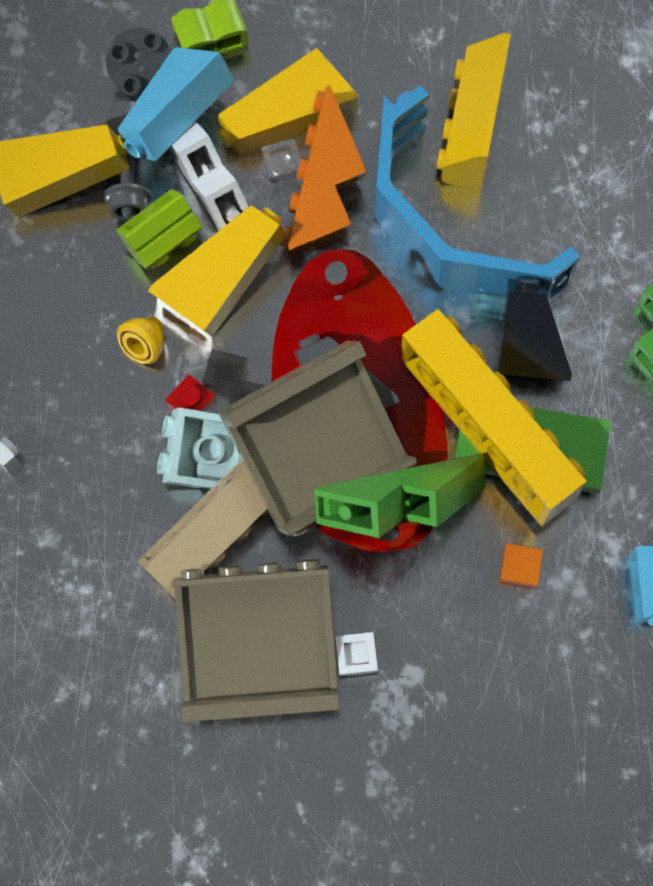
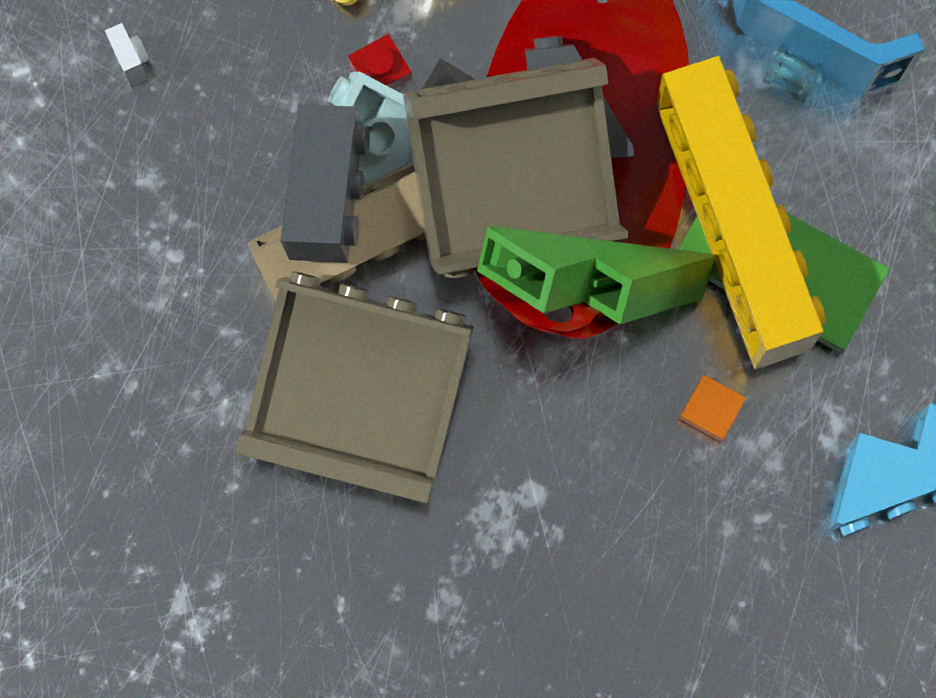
camera: 15 degrees right, 5 degrees up
clear smoke plate [202,349,248,395] -> none
white plate [335,632,378,677] -> none
black slope [497,276,572,381] -> none
none -> dark grey brick [280,104,370,263]

